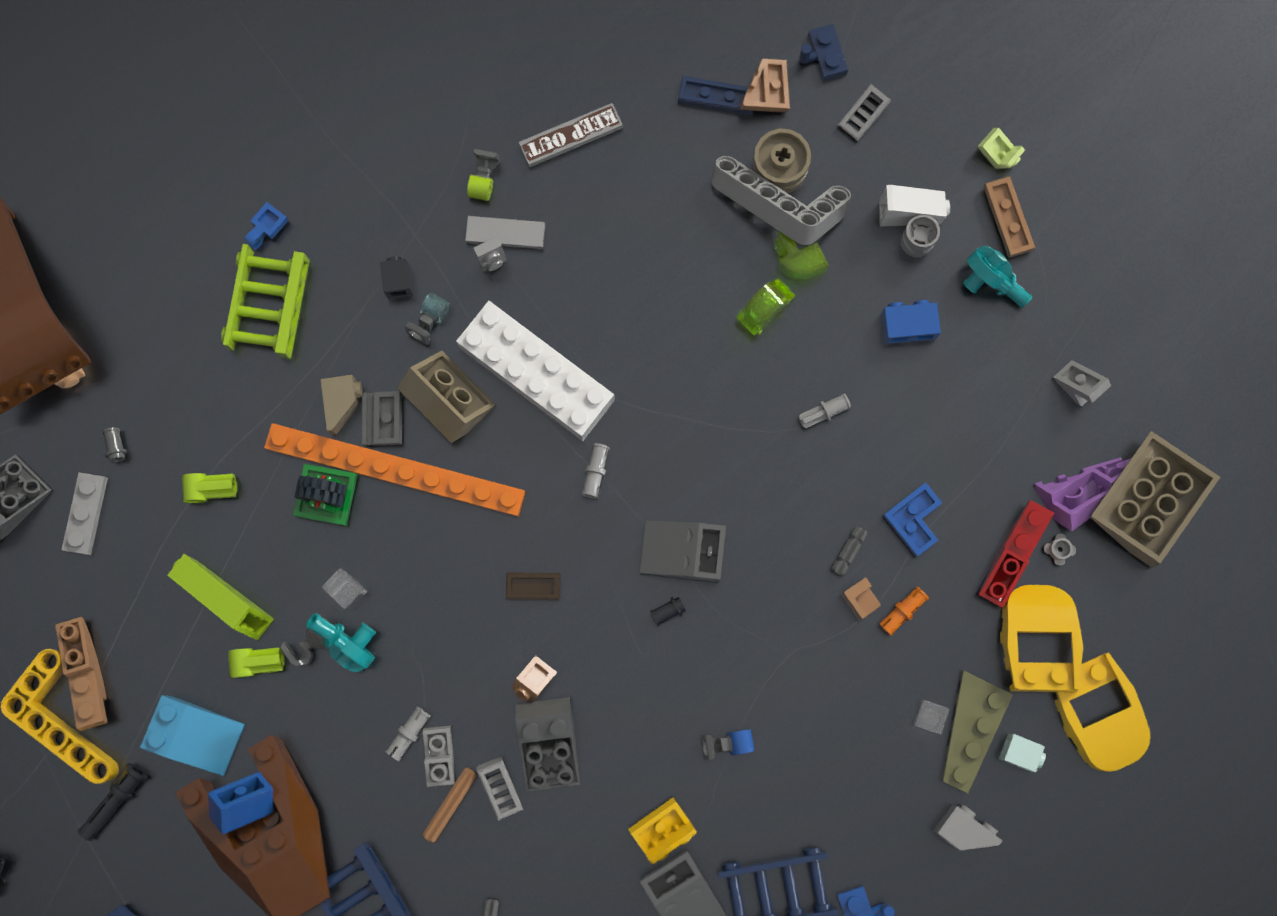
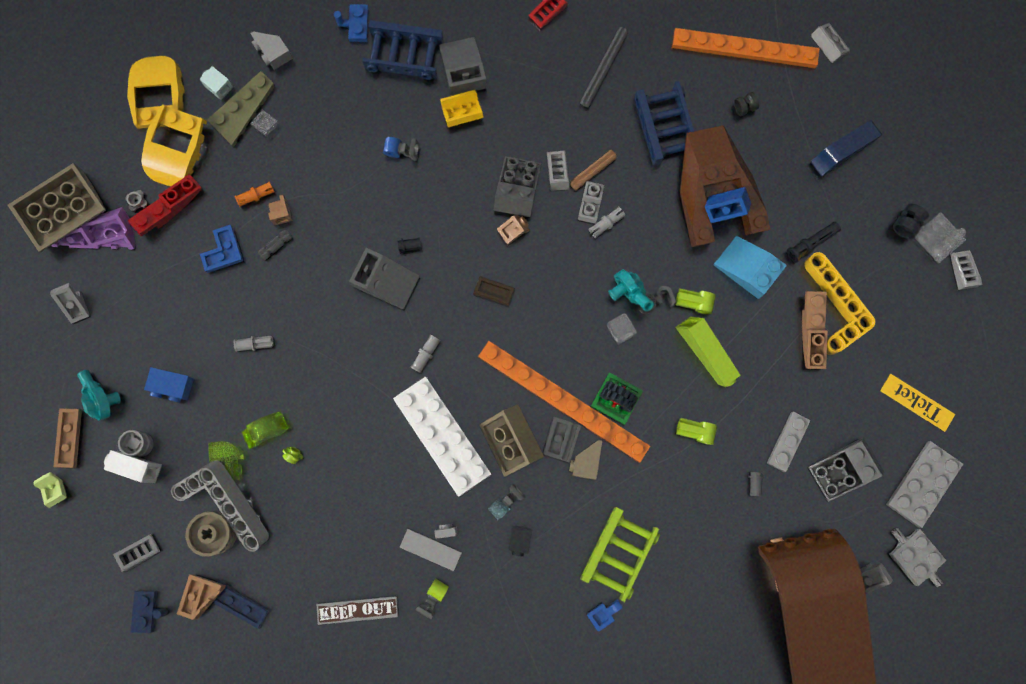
camera: 165 degrees left, 0 degrees up
none -> lime plate [282,447,303,464]

